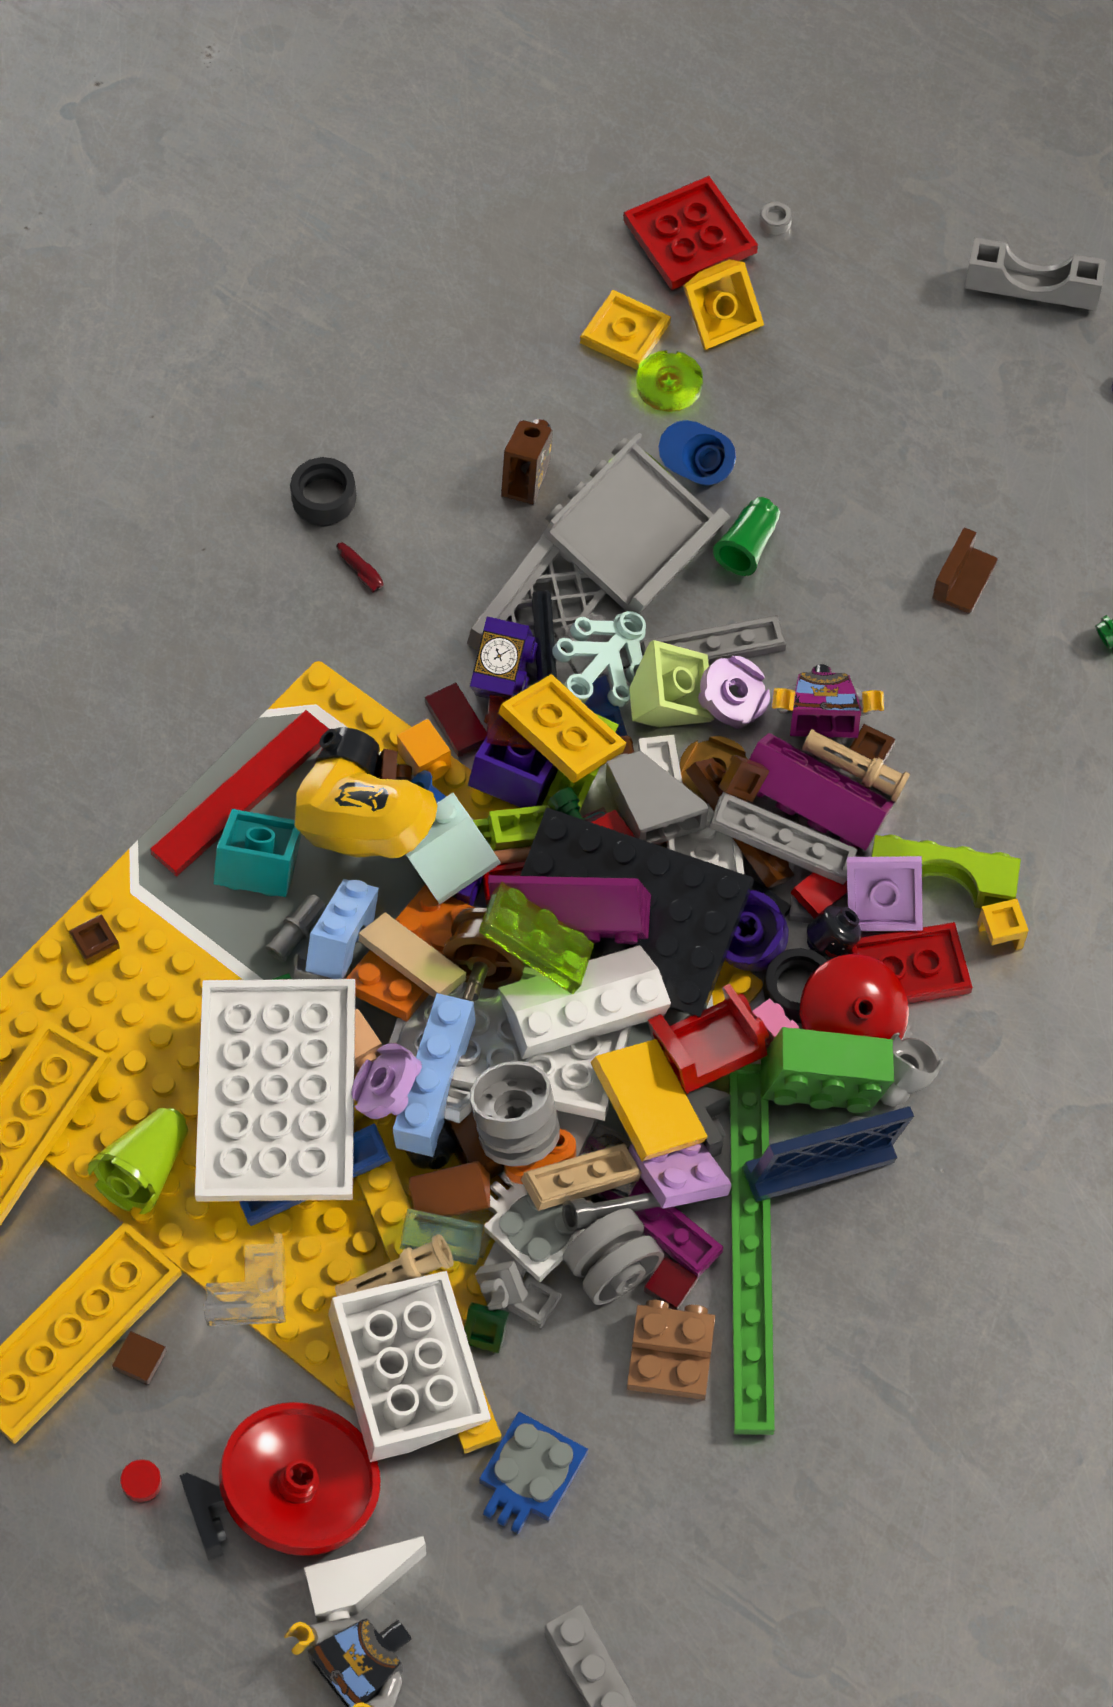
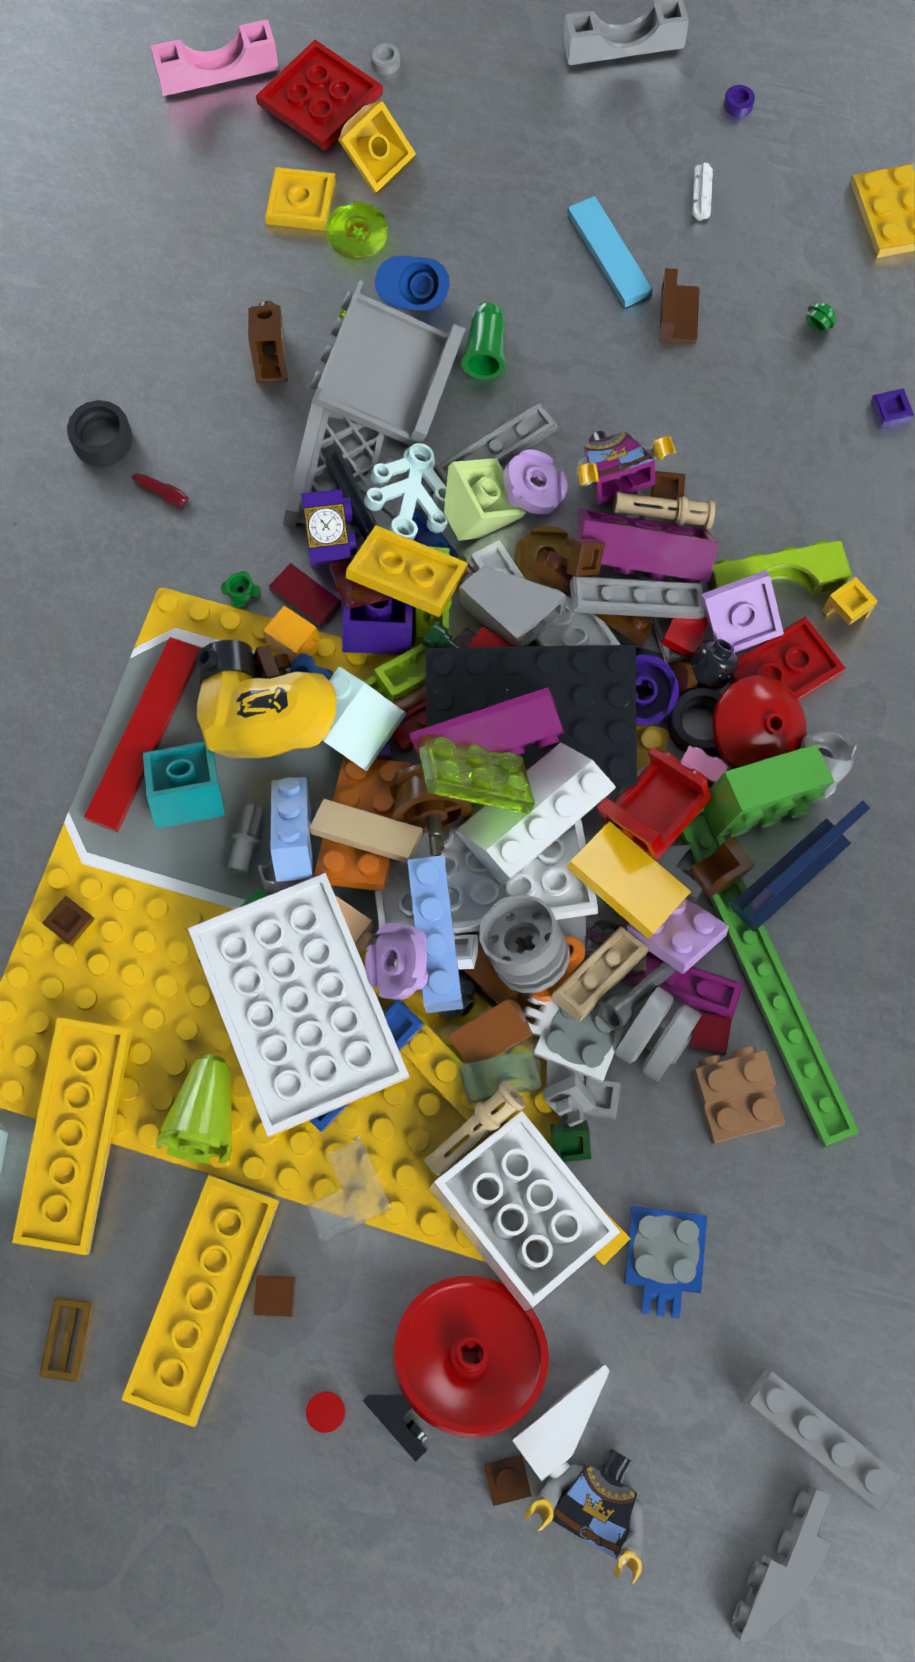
camera: 20 degrees left, 10 degrees up
none -> bright pink arch [151,19,279,96]
none -> green plate [221,571,261,609]
none -> reddish brown plate [484,1454,532,1506]
none -> medium azure tile [567,196,653,308]
none -> reddish brown tile [670,662,697,696]
none -> reddish brown panel [689,837,755,899]
none -> white axle [692,162,713,221]

